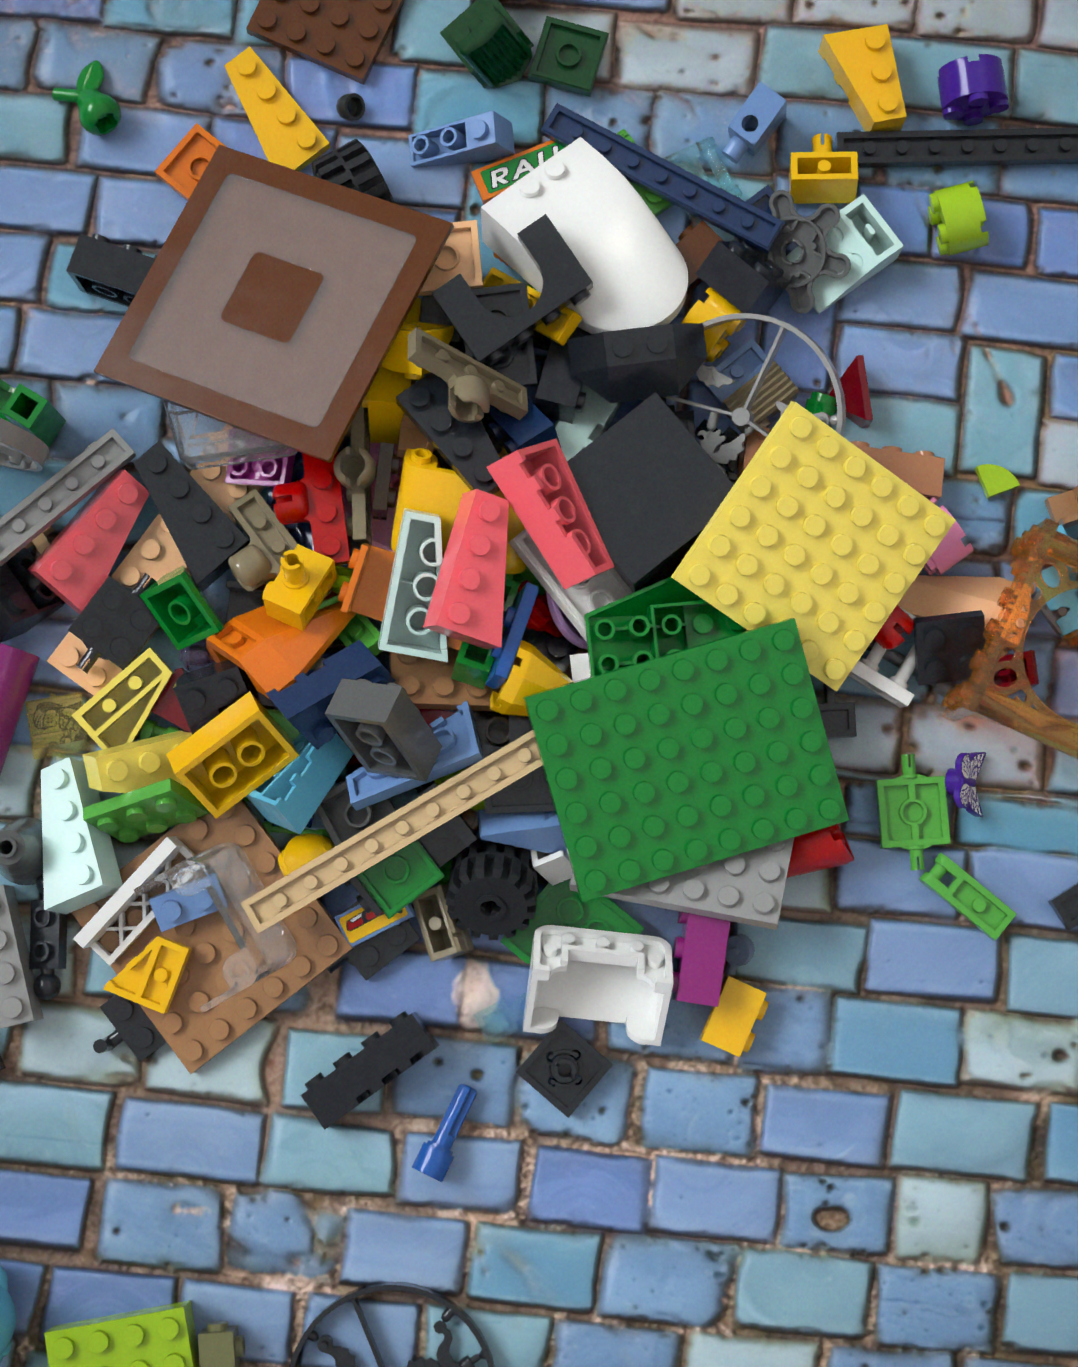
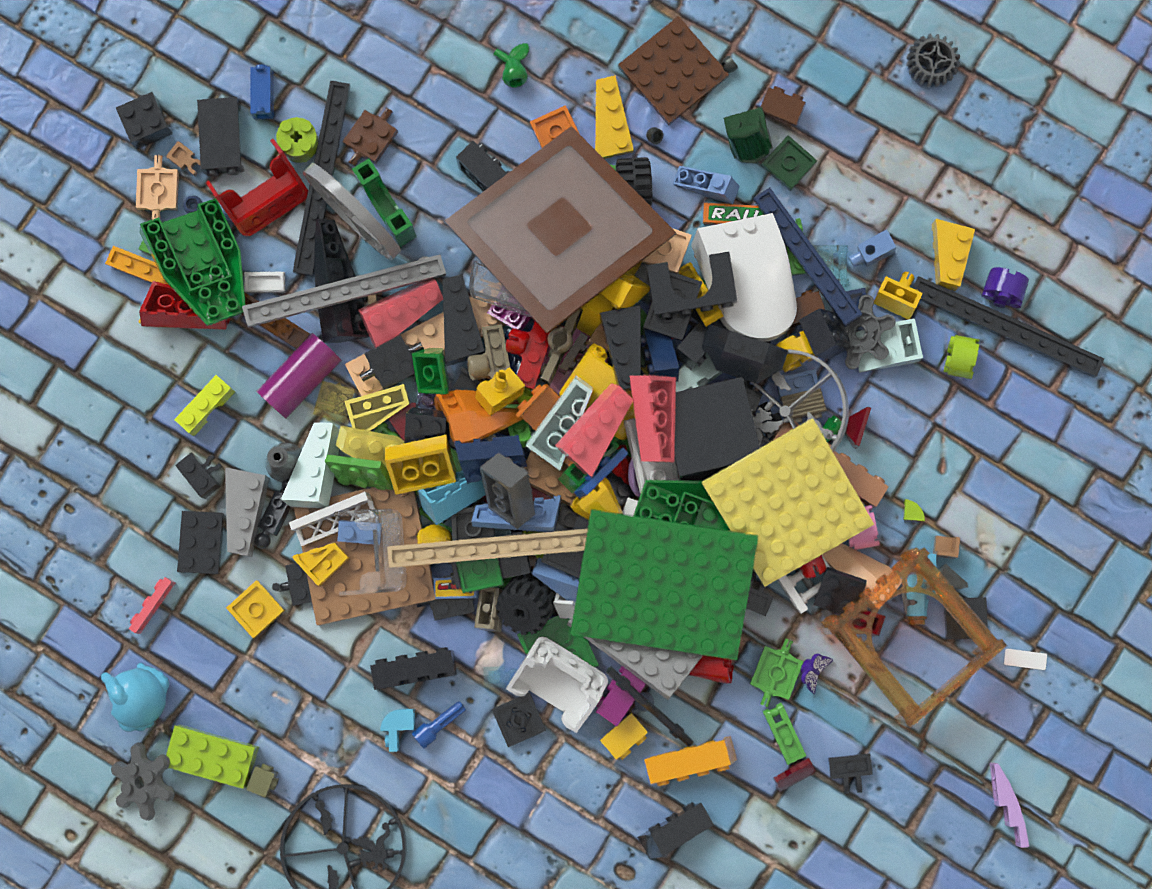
camera: 25 degrees right, 0 degrees up
dark tan plate [408,327,528,423] -> none
none -> yellow plate [226,580,285,638]
none -> medium azure brick [380,708,416,752]
none -> black bar [606,667,693,747]
none -> black wedge [638,802,714,859]
none -> light orange wedge [644,736,737,786]
none -> slope [773,758,816,793]

